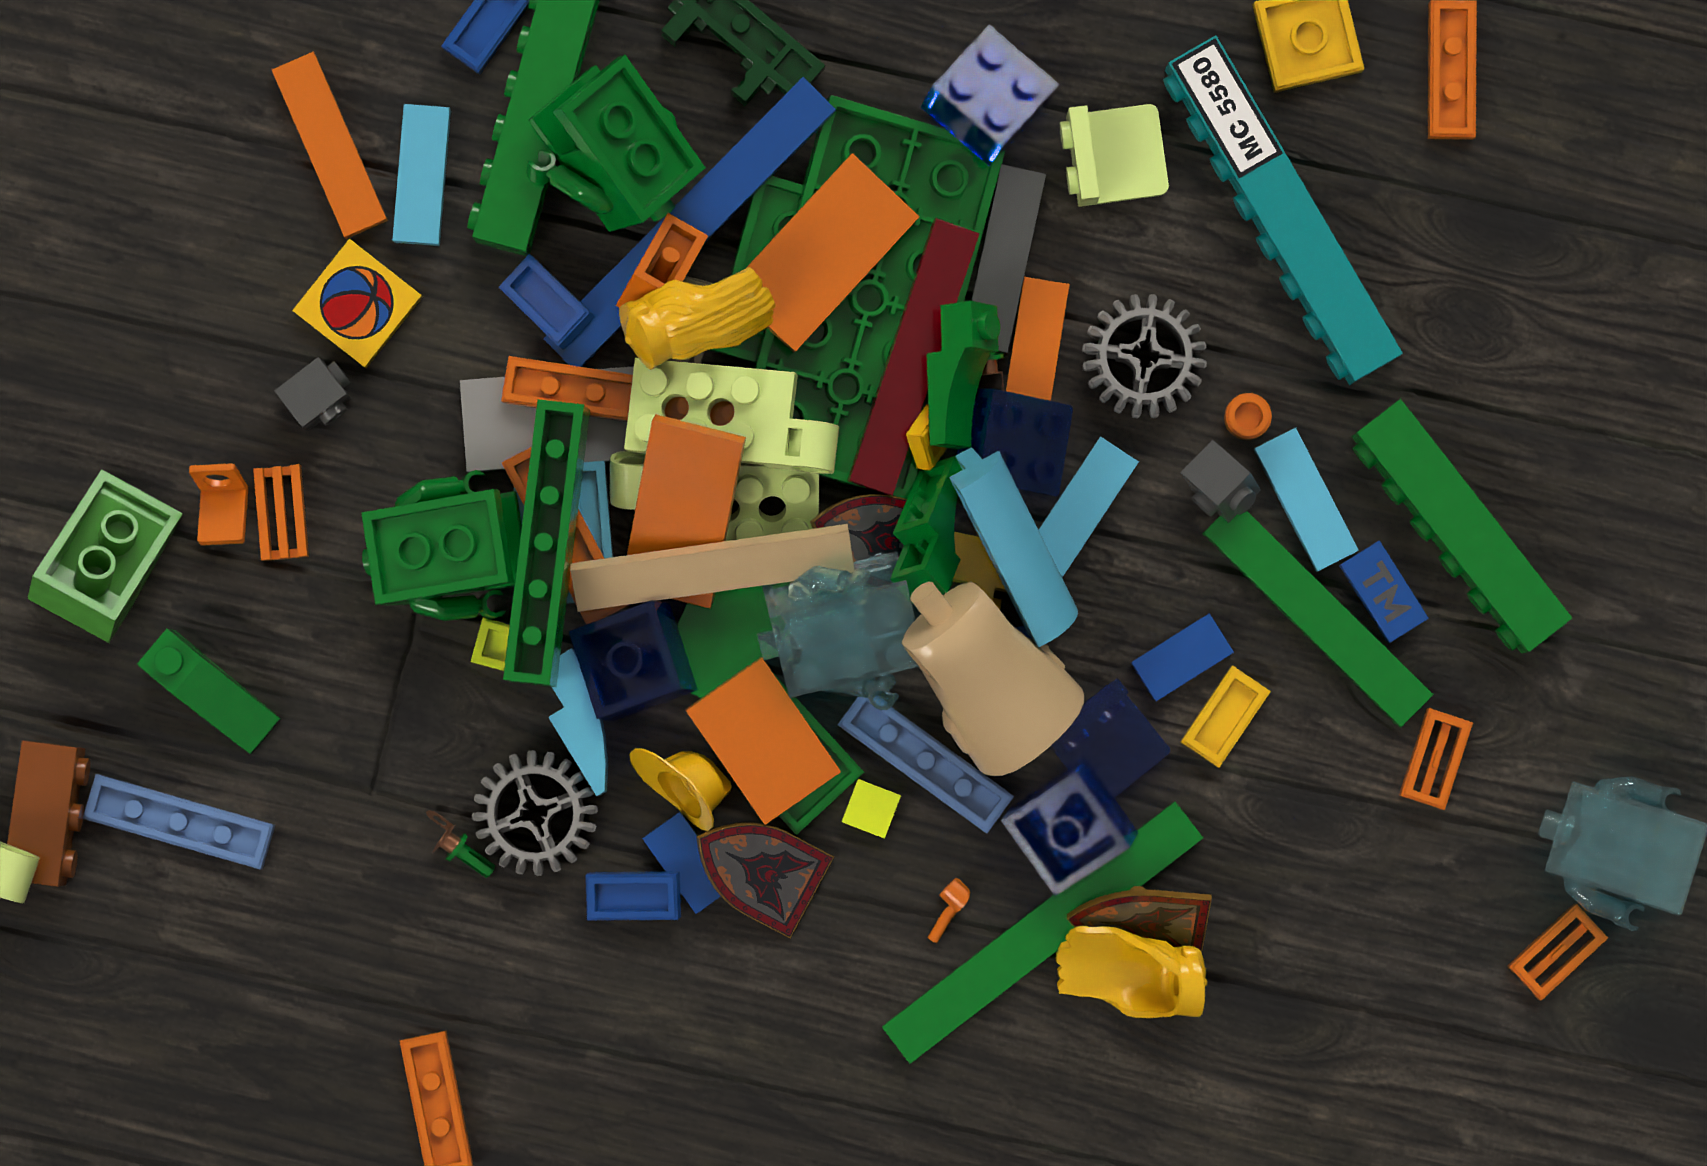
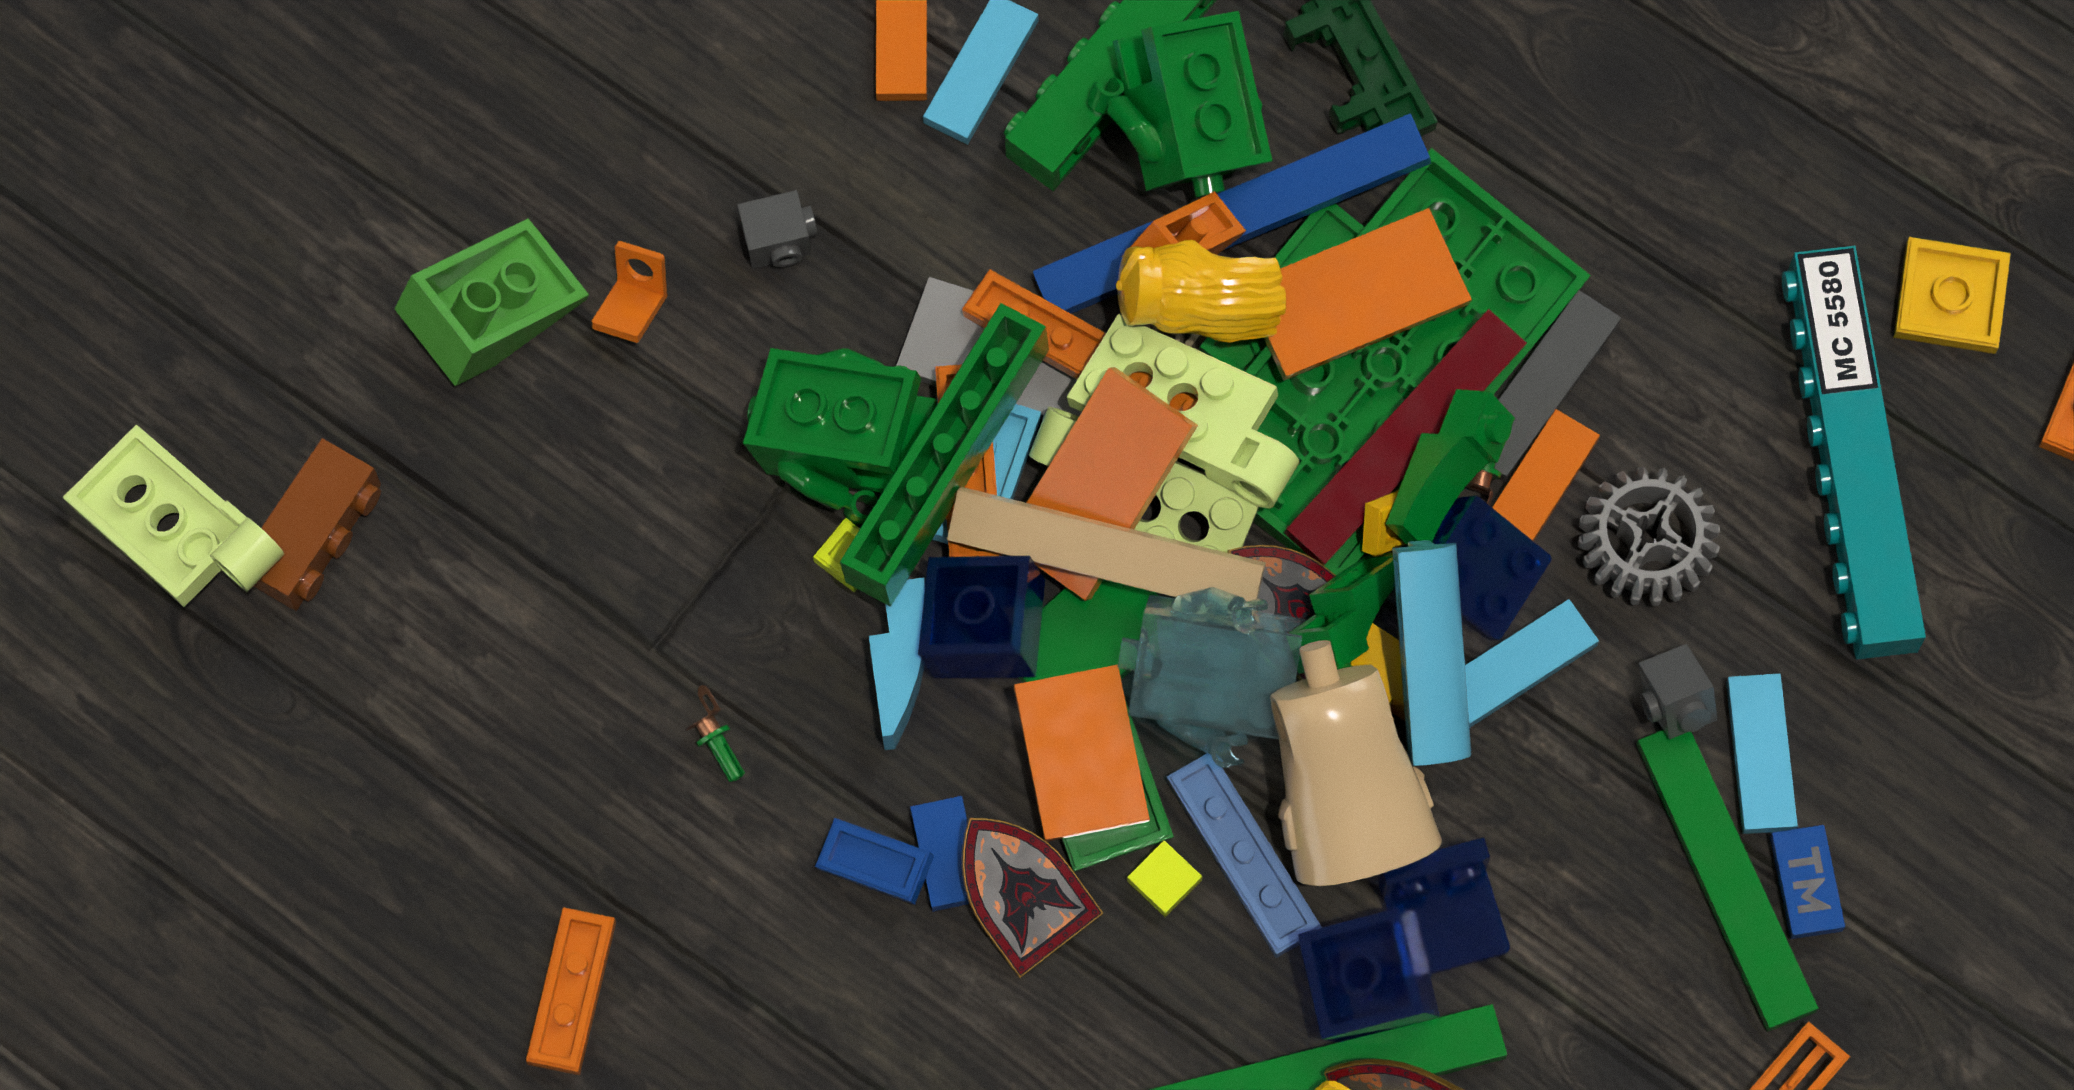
camera: 30 degrees right, 15 degrees down
medium blue tile [83,774,275,869] -> none
green slope [137,628,281,754] -> none
orange tile [253,464,309,561] -> none
tile [292,239,423,368] -> none
light grey gear [472,750,598,876] -> none
blue tile [498,254,595,350] -> none
yellow piece [630,748,732,831] -> none
clear blue brick [921,25,1059,167] -> none
orange hand [928,878,971,943] -> none
yellowish green bracket [1060,104,1169,207] -> none
blue tile [1131,613,1234,702] -> none
yellow tile [1180,665,1271,768] -> none
orange tile [1224,393,1272,440] -> none
green brick [1351,399,1572,654] -> none

